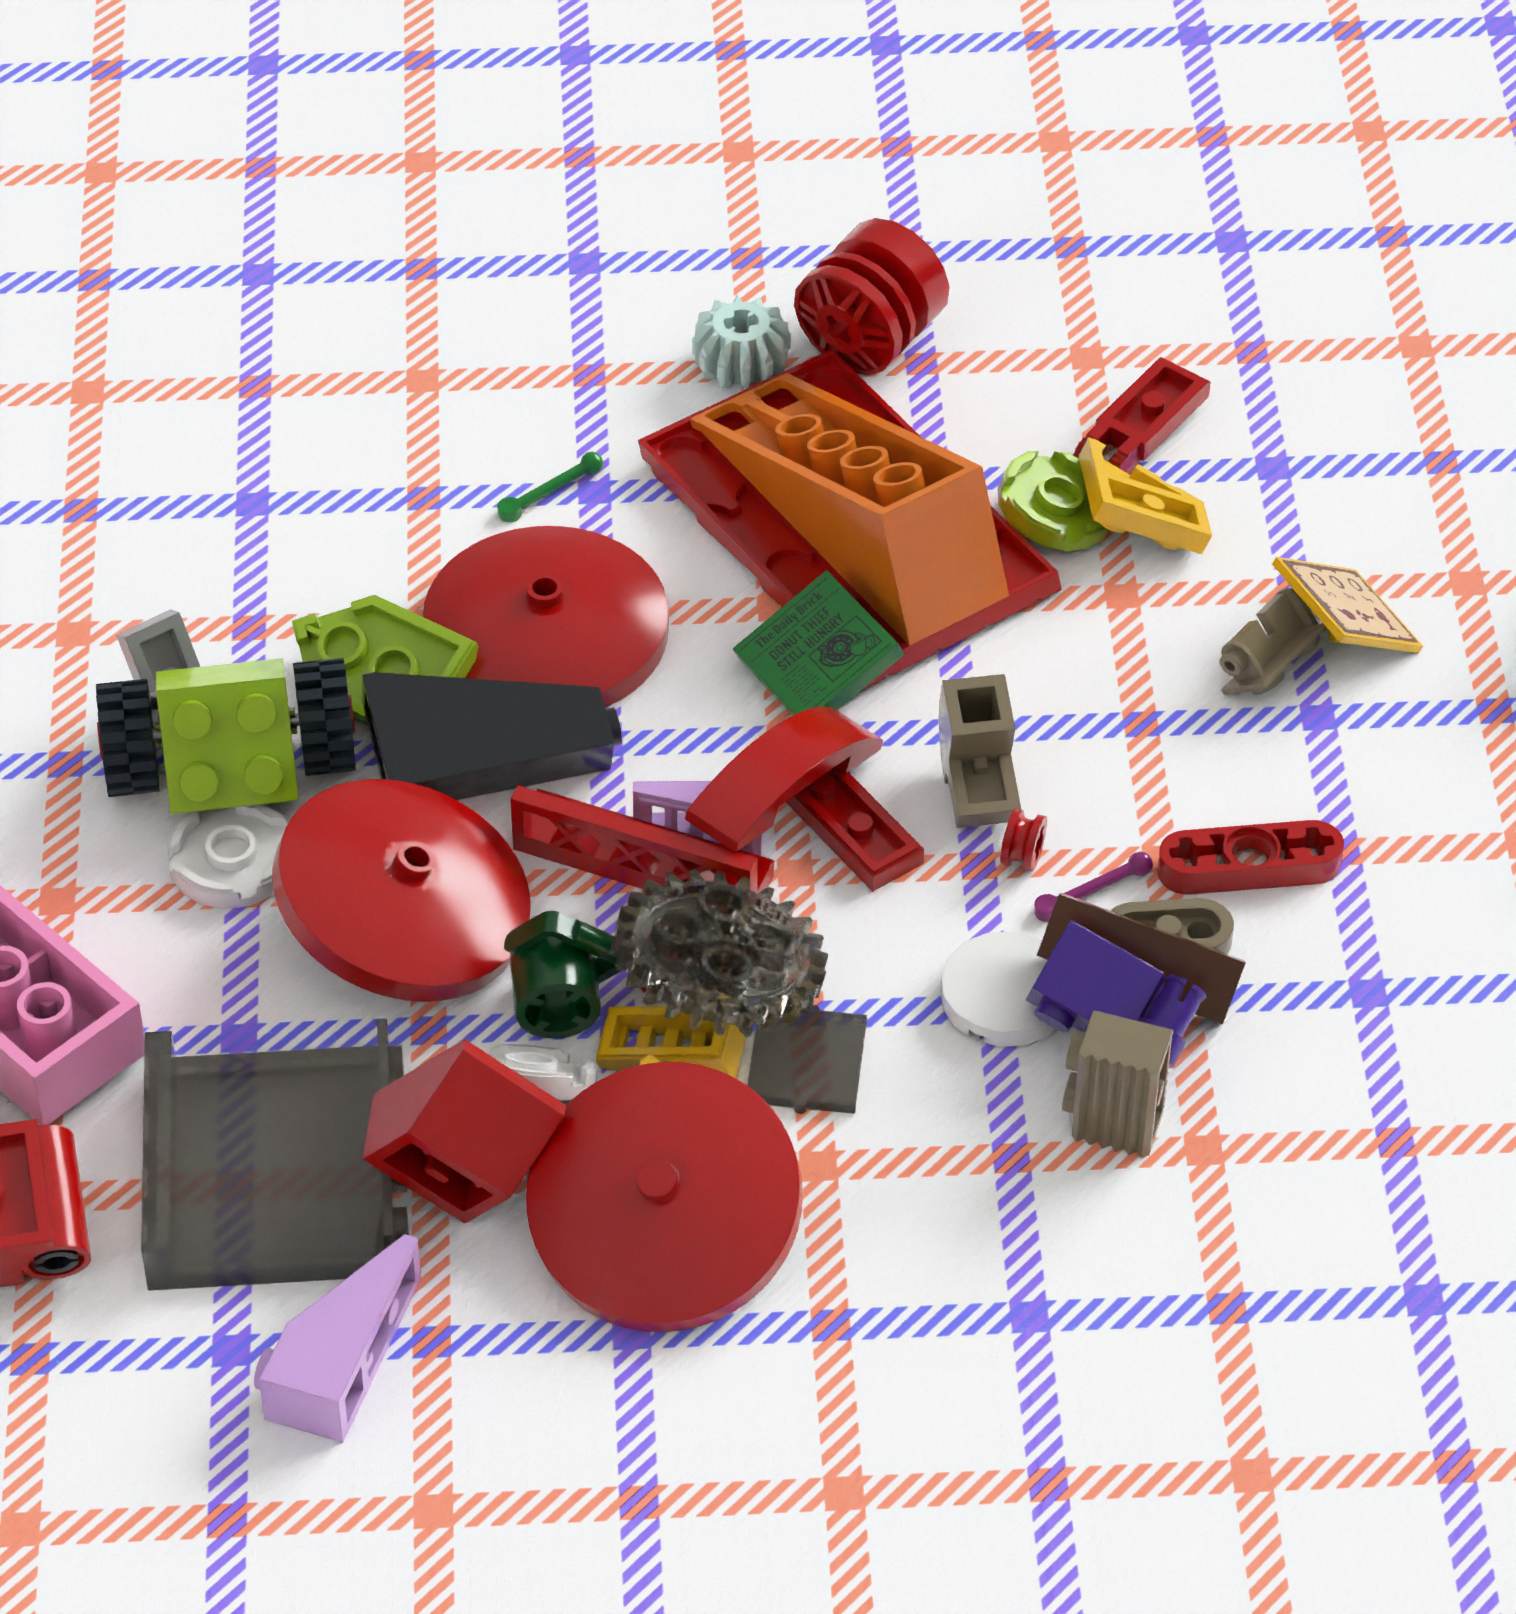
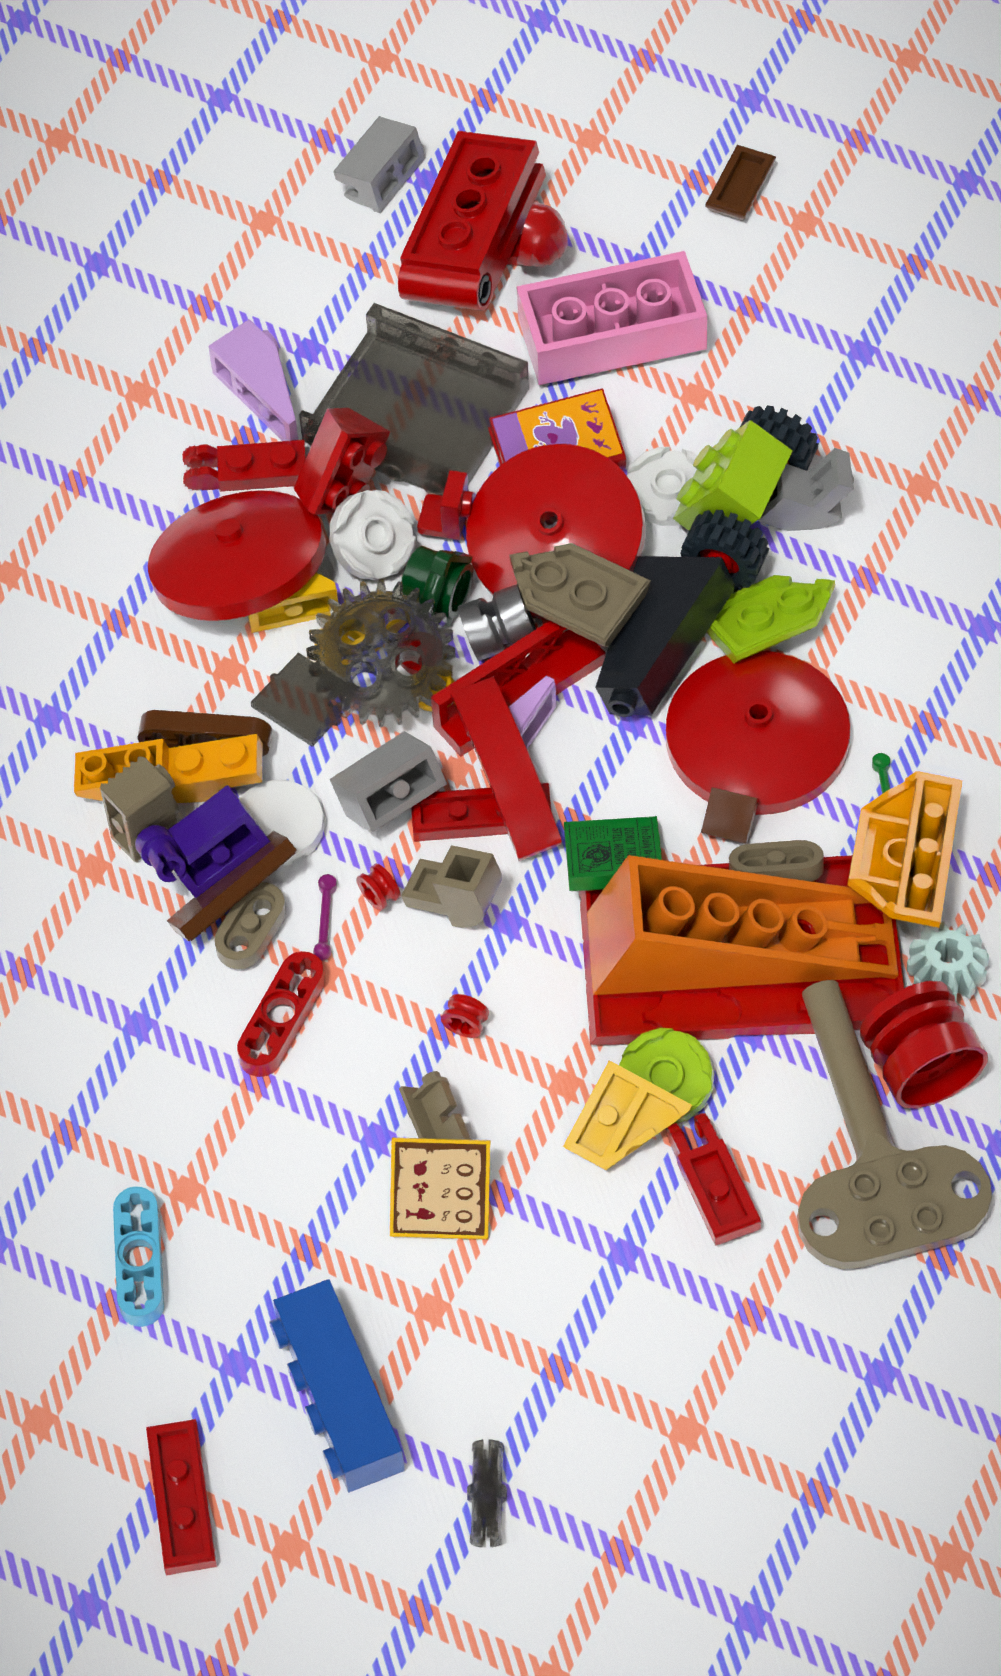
camera: 125 degrees right, 10 degrees up
none -> light orange slope [74,734,263,803]
none -> reddish brown beam [137,710,272,757]
none -> red hinge [182,440,306,492]
none -> light grey brick [329,731,447,833]
none -> red bracket [417,470,475,540]
none -> red bush [441,994,489,1038]
none -> flat silver wheel [458,584,536,661]
none -> piece [488,388,626,470]
none -> dark tan tile [509,543,651,647]
none -> reddish brown tile [701,787,759,844]
none -> dark tan plate [729,840,824,882]
none -> dark tan piece [797,980,992,1269]
none -> light orange wedge [847,771,963,928]

